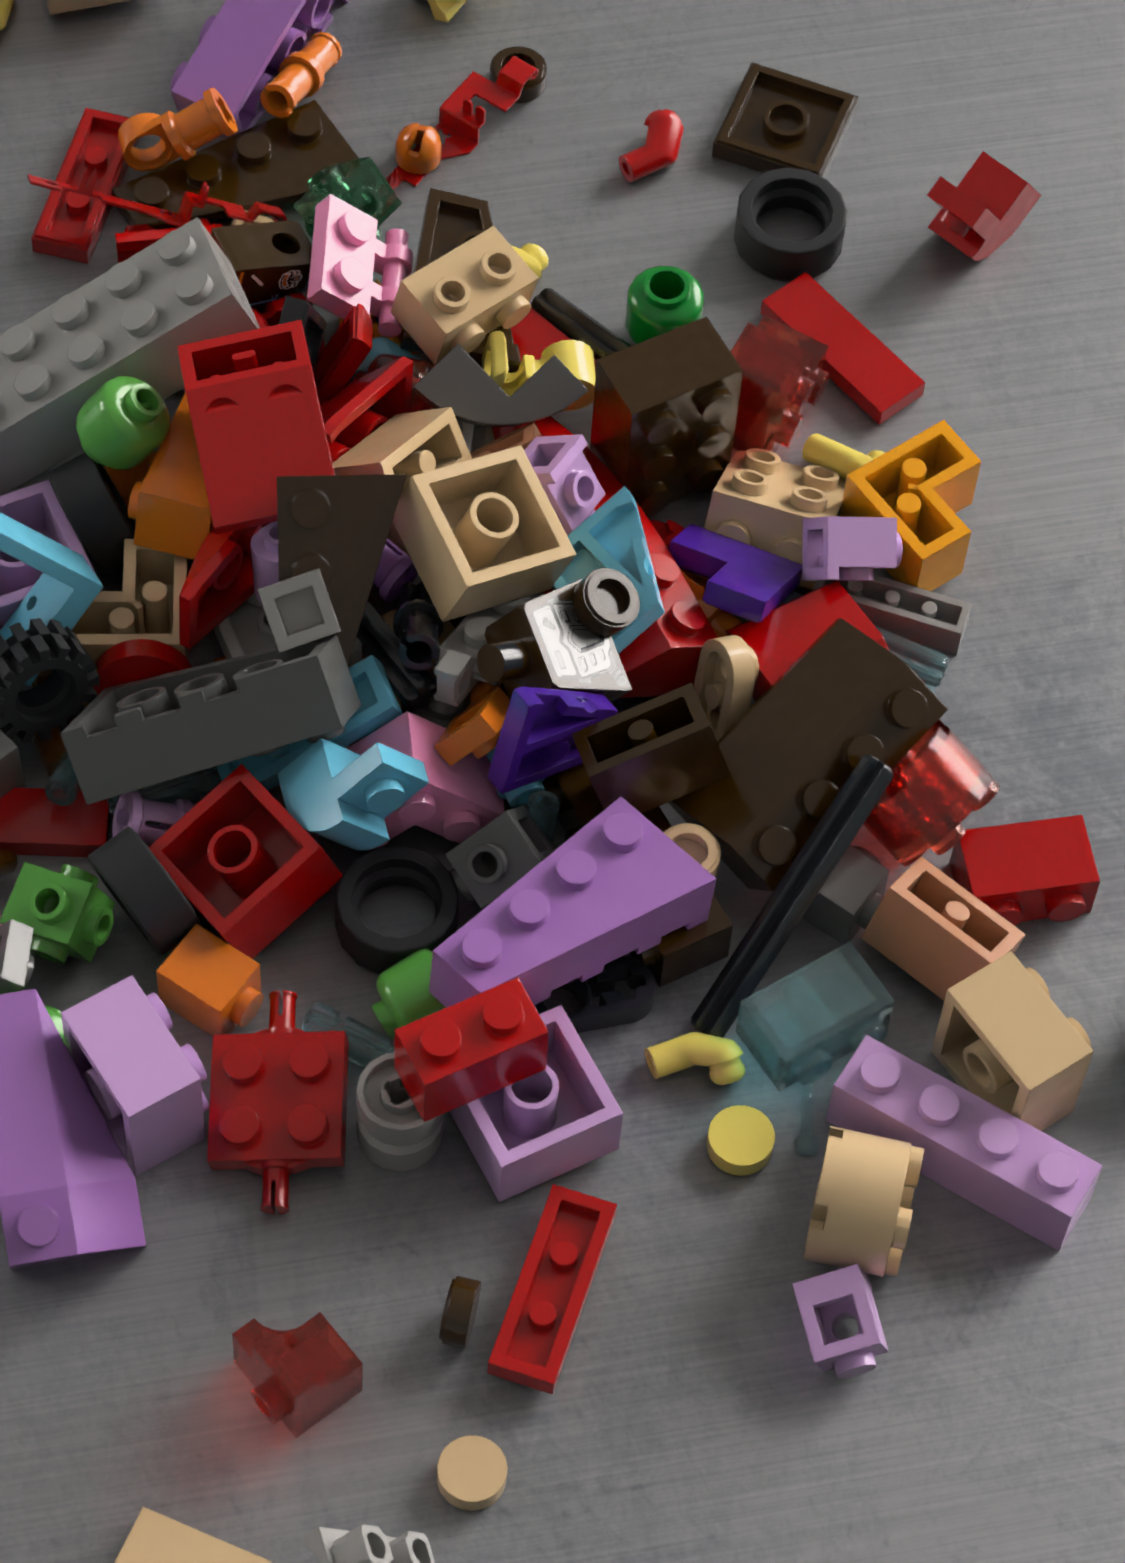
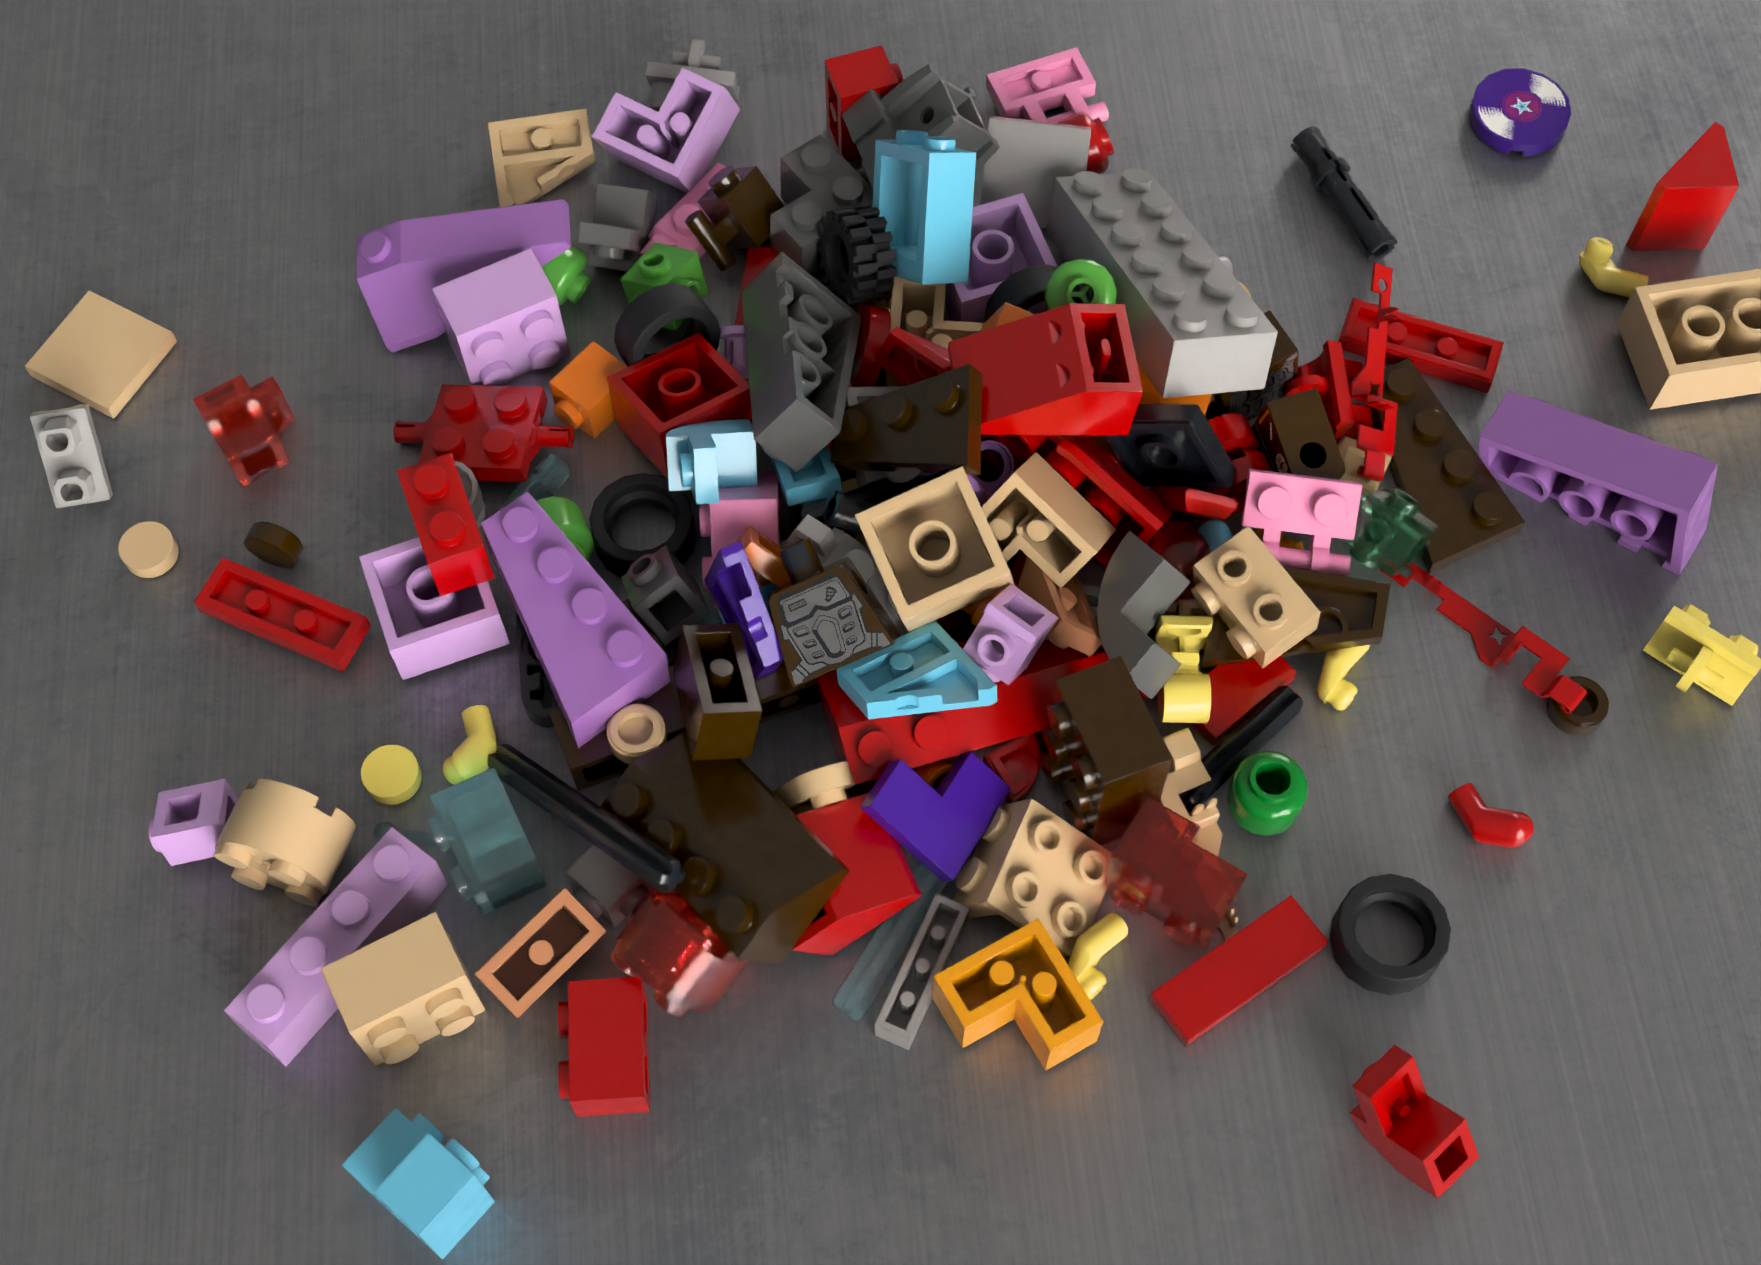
camera: 100 degrees right, 5 degrees up
orange connector [118,87,238,171] -> none
light grey plate [257,568,341,653] -> none
orange pin [260,32,342,118] -> none
orange hinge [395,123,442,174] -> none
tile [572,568,640,636] -> none
dark brown tile [712,62,859,178] -> none
lavender brick [802,516,903,581] -> none

